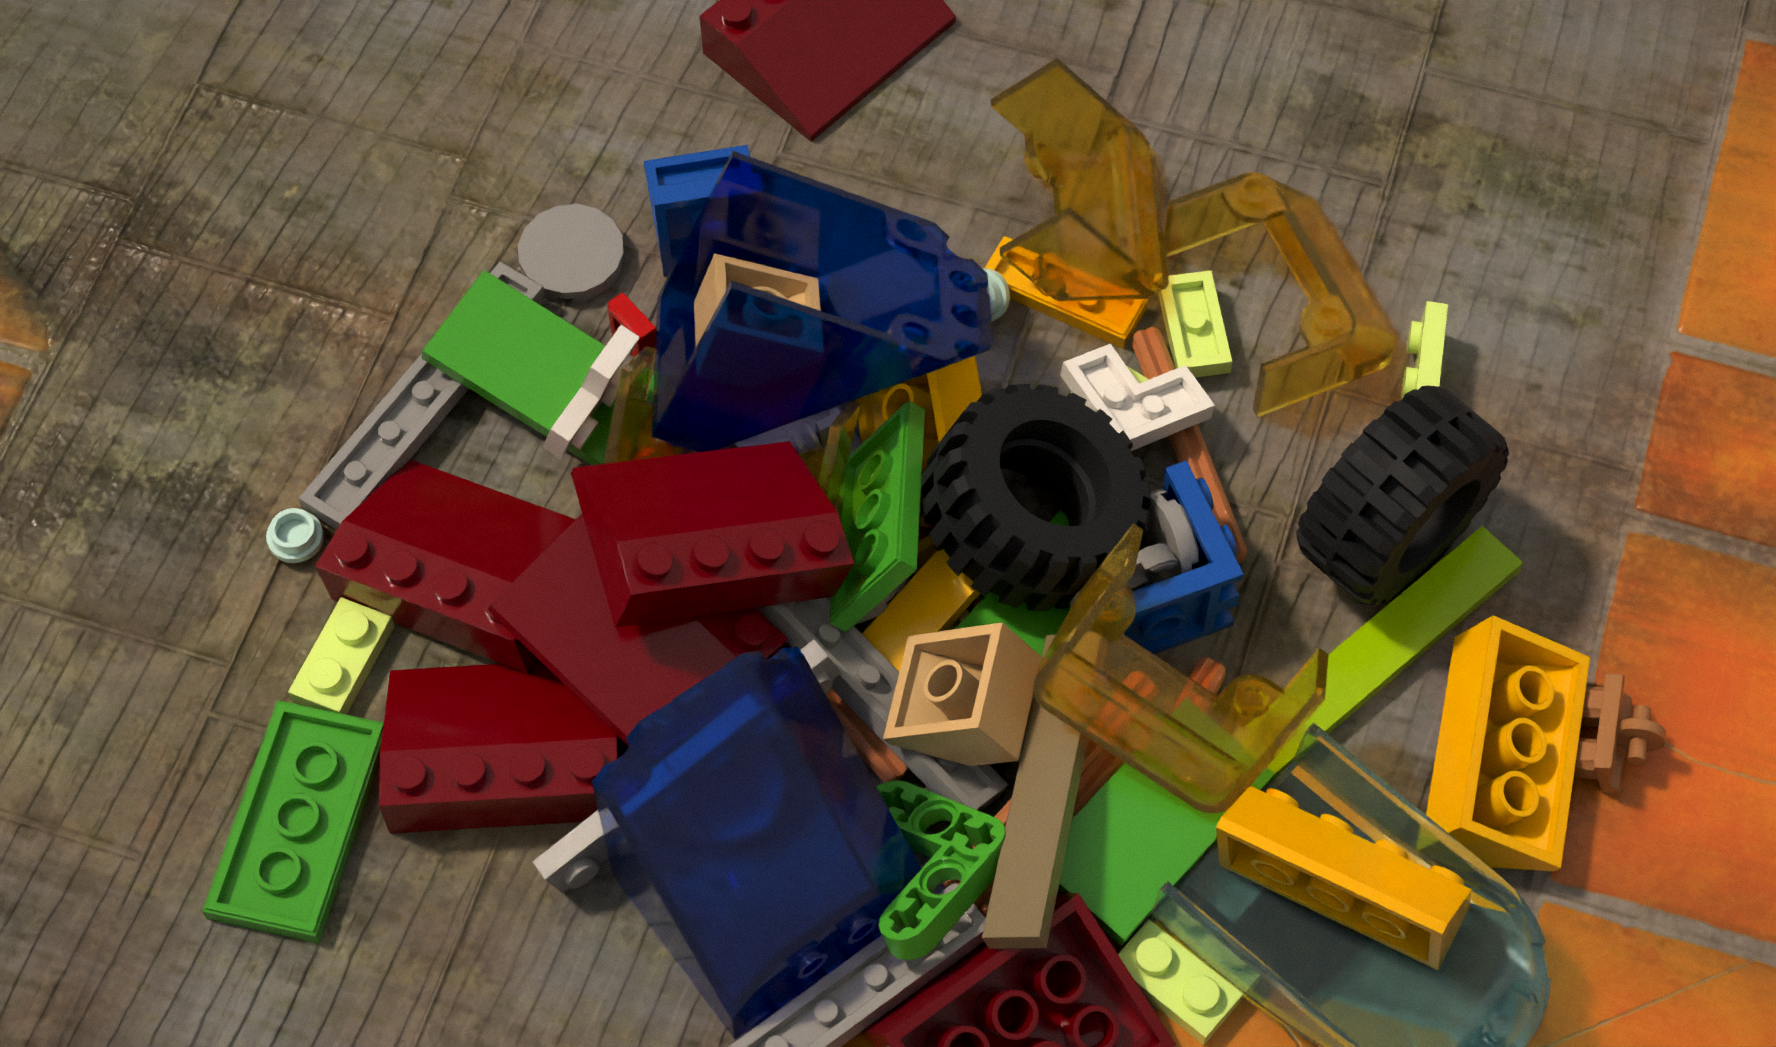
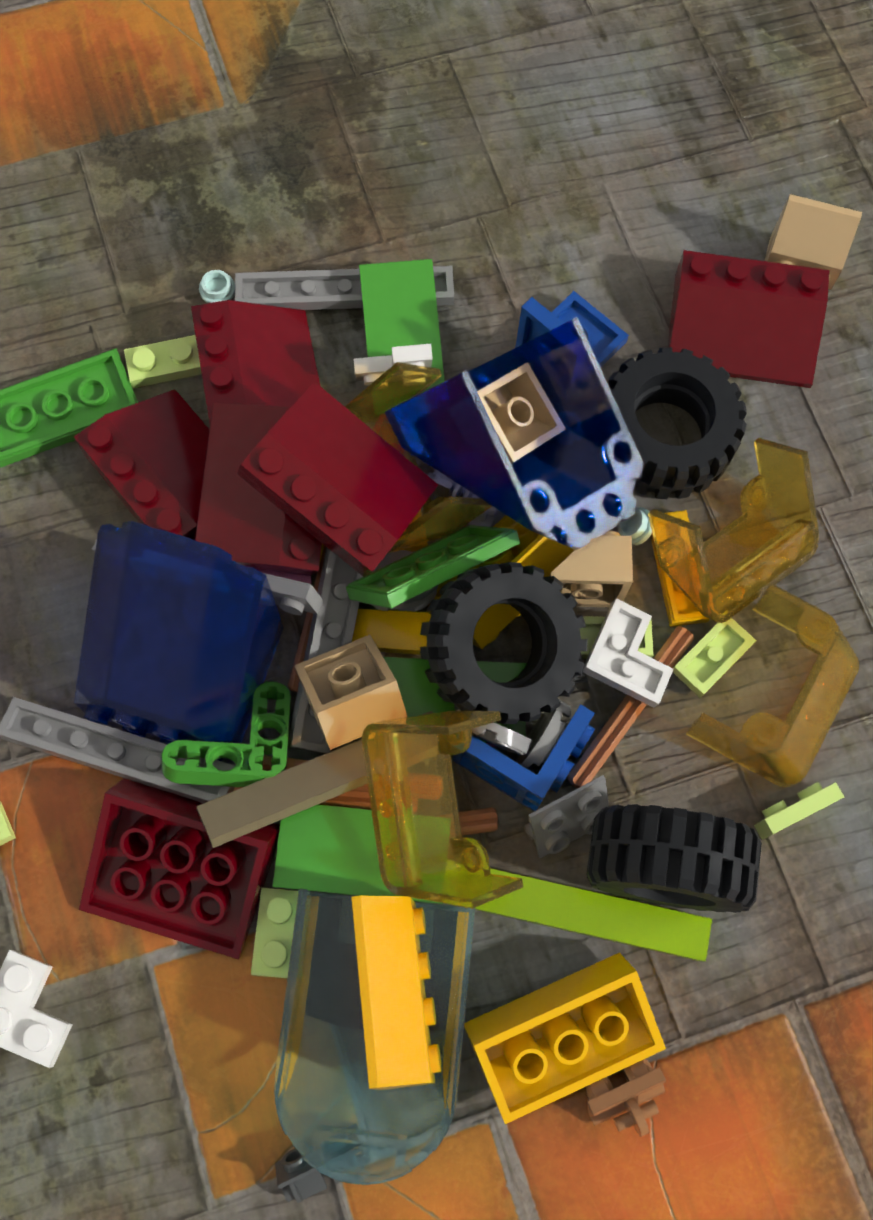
camera: 50 degrees right, 10 degrees up
light grey tile [518,204,625,303] -> none
red tile [607,292,660,366] -> none
none -> light grey hinge [523,775,609,858]
none -> tan slope [550,531,633,607]
none -> black tyre [594,347,747,500]

